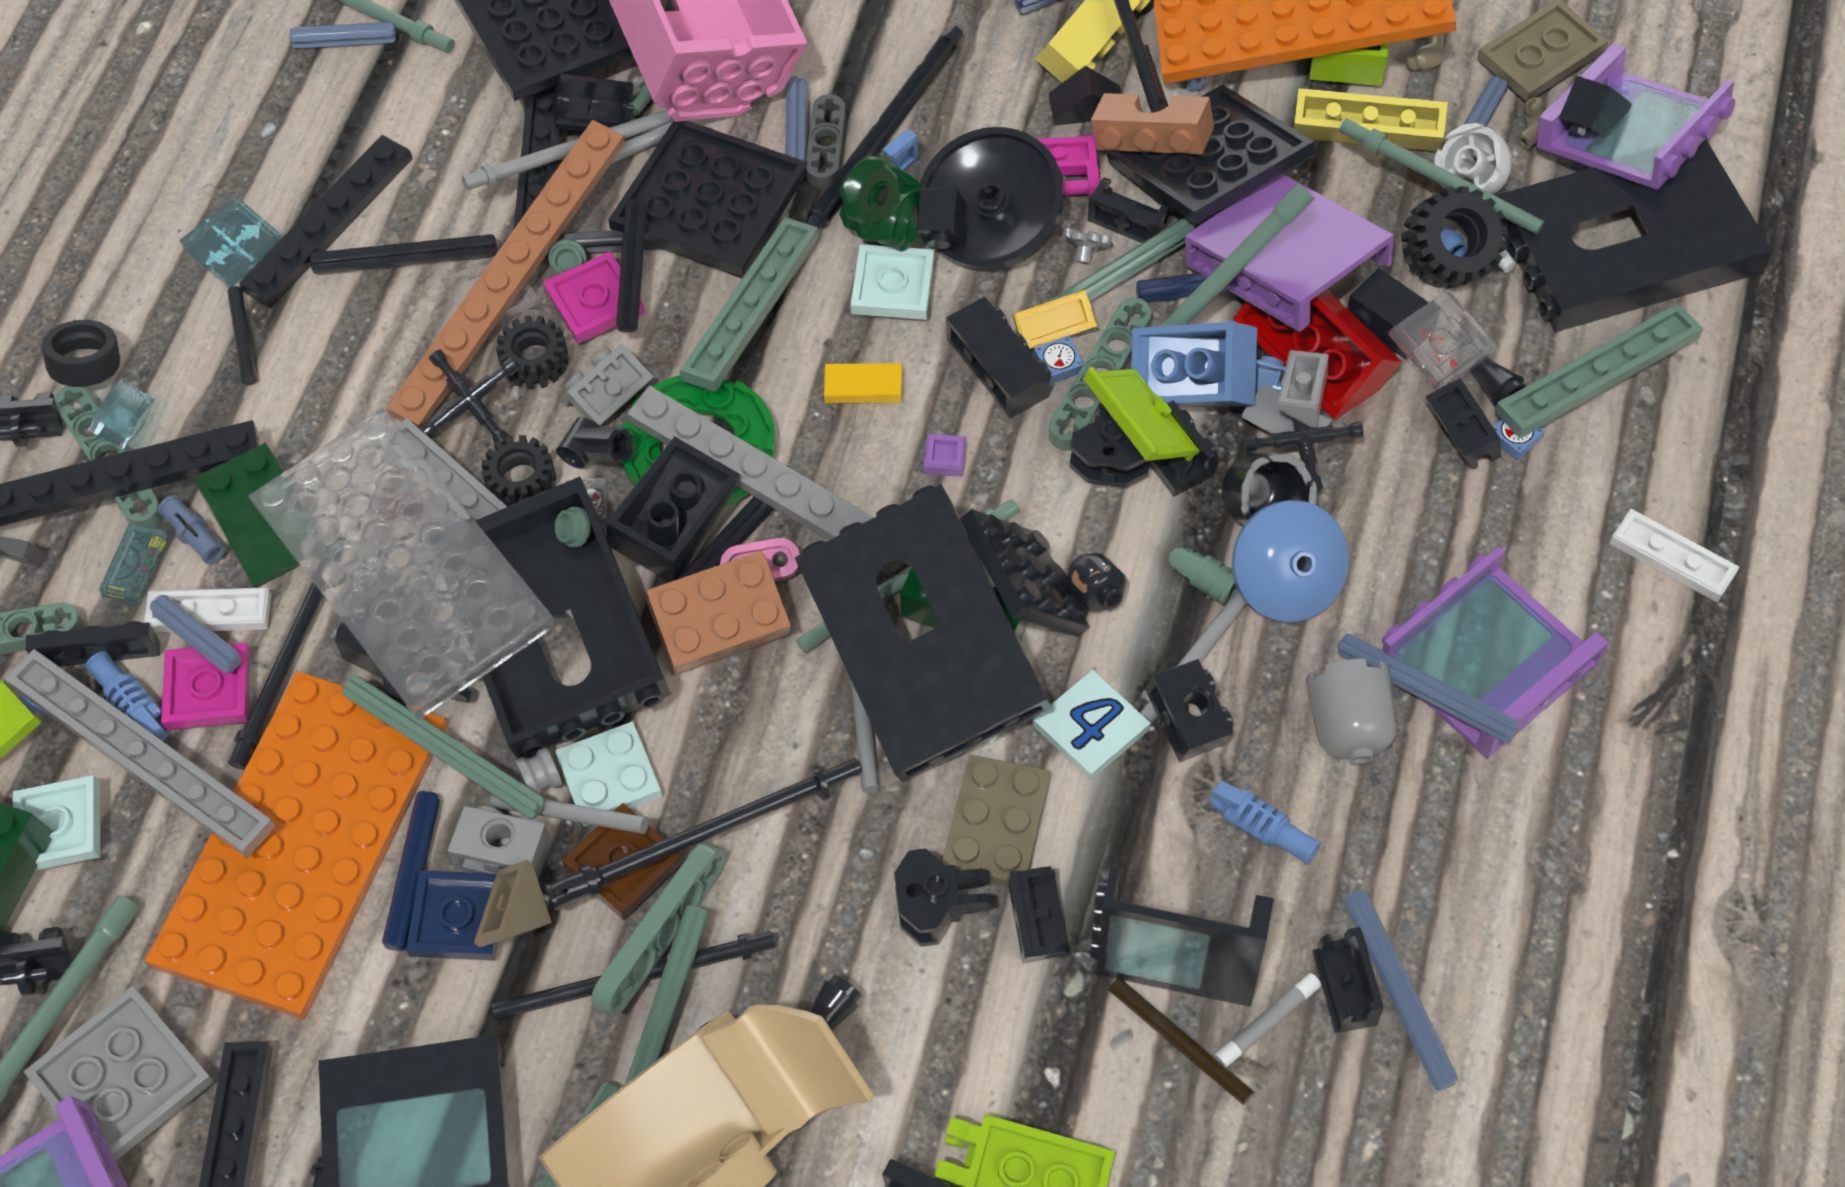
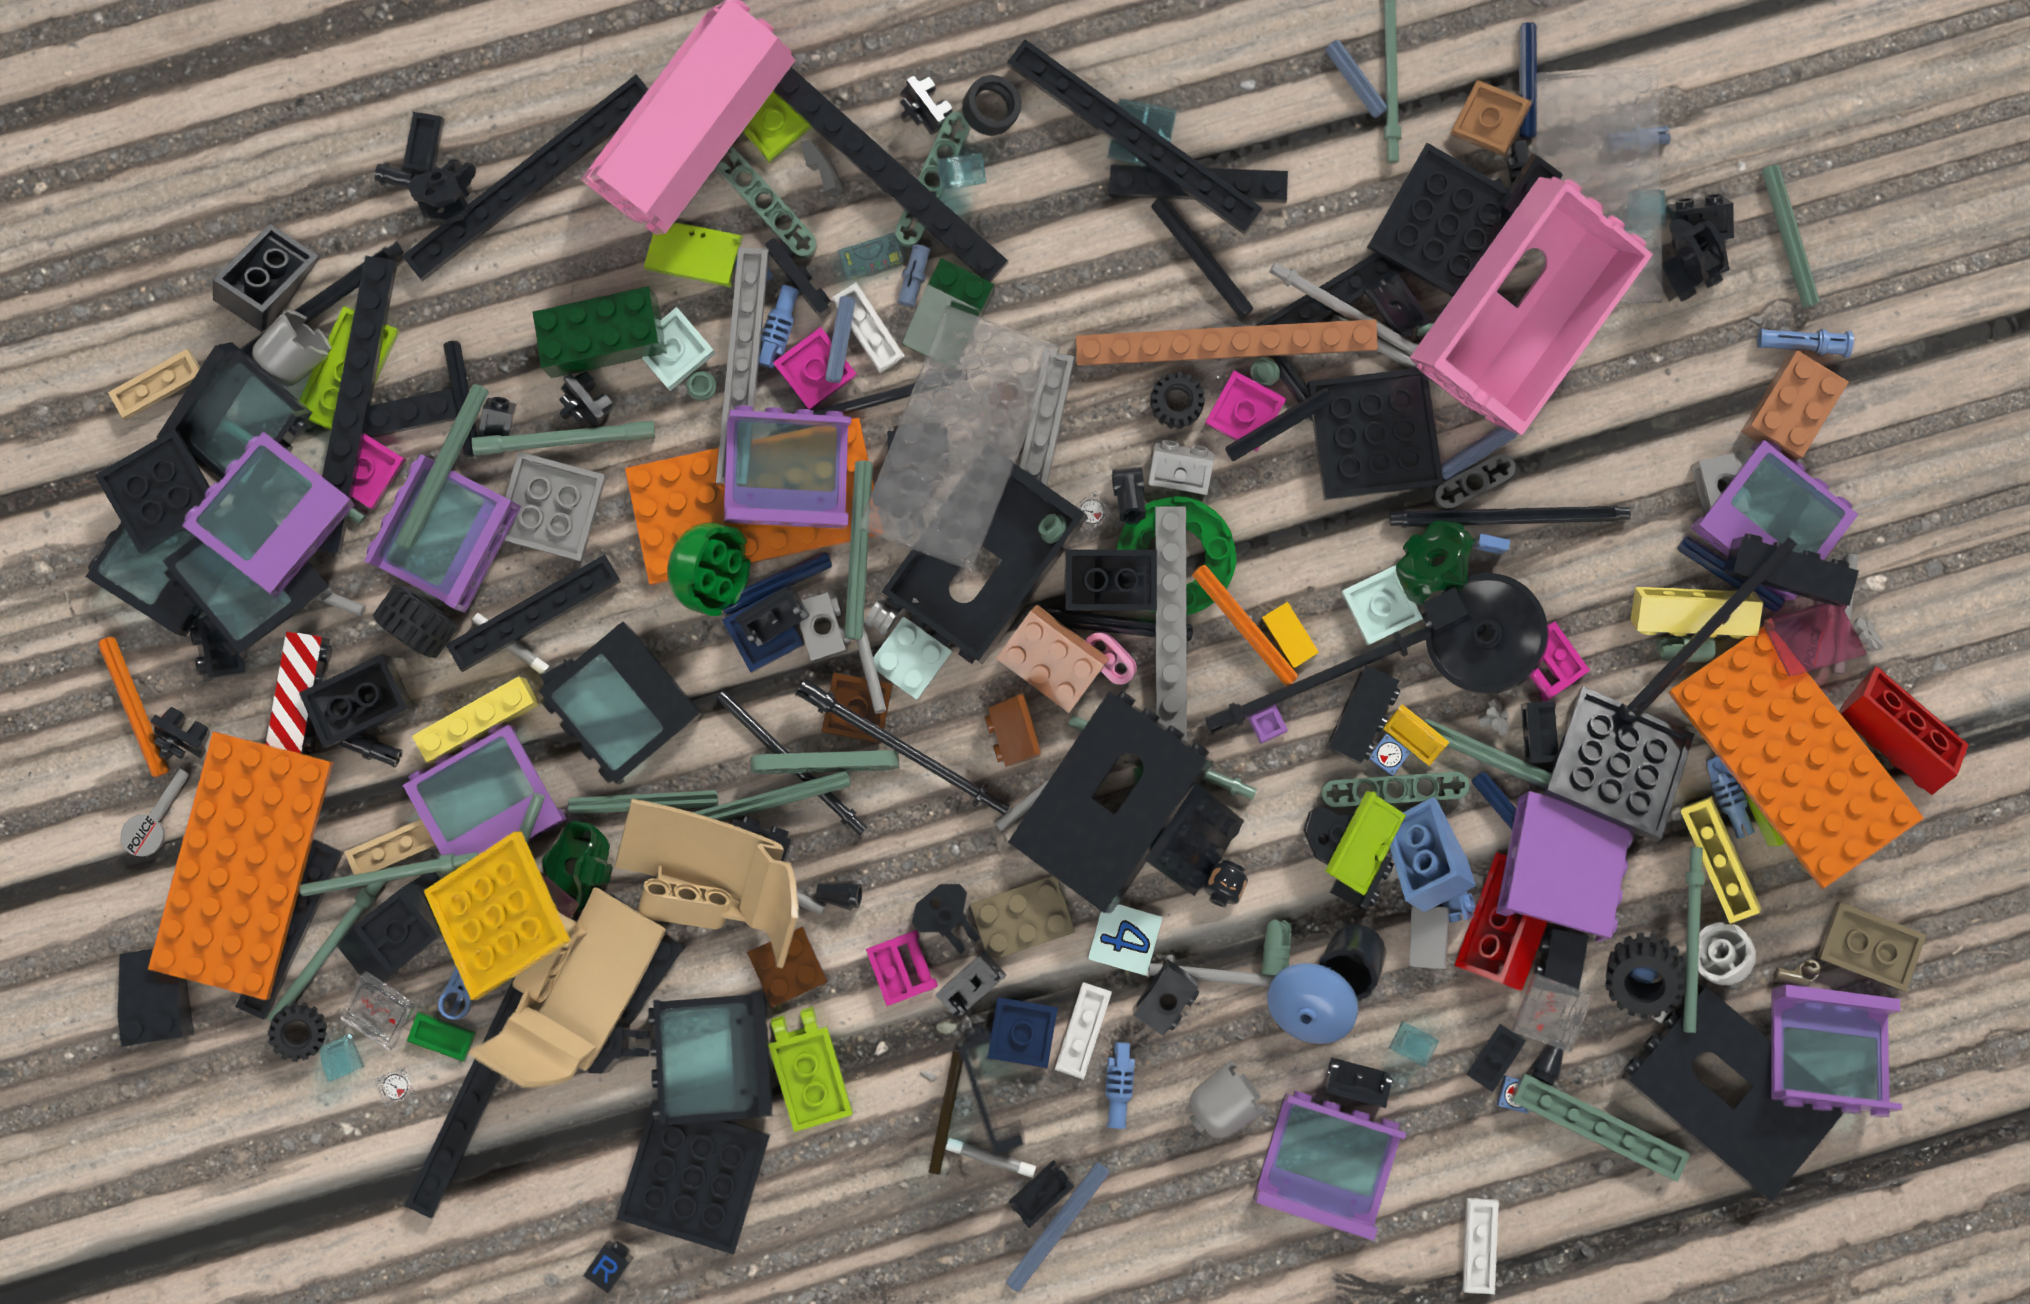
camera: 55 degrees right, 25 degrees up
black bar [227,286,257,385] -> none
black piece [419,349,520,445] -> none
dark tan slope [474,860,552,947] -> none
black tyre [481,435,556,507] -> none
sand green plate [680,217,819,392] -> none
black slope [1048,65,1122,126] -> none
nougat arch [1091,93,1214,154] -> none
sand green piece [1156,182,1315,327] -> none
black piece [1244,416,1364,491] -> none
light grey slope [1277,350,1329,428] -> none
sand blue axle [1337,634,1519,743] -> none
sand blue axle [1464,76,1508,127] -> none
black slope [1559,76,1632,139] -> none
none -> green cylinder [667,522,751,616]
none -> sand green plate [686,371,717,401]
none -> clear light blue panel [723,405,851,529]
none -> black hinge [735,586,810,647]
none -> reddish brown plate [747,926,828,1008]
none -> dark pink plate [866,930,938,1006]
none -> dark orange slope [984,694,1041,767]
none -> dark blue plate [988,997,1058,1068]
none -> black plate [1007,39,1263,235]
none -> white tile [1055,982,1112,1079]
none -> orange axle [1192,565,1298,686]
none -> black bar [1204,626,1432,735]
none -> black hinge [1323,1057,1392,1108]
none -> clear light blue brick [1388,1021,1440,1068]
none -> sand green hinge [1654,636,1715,663]
none -> medium blue hinge [1706,756,1755,839]

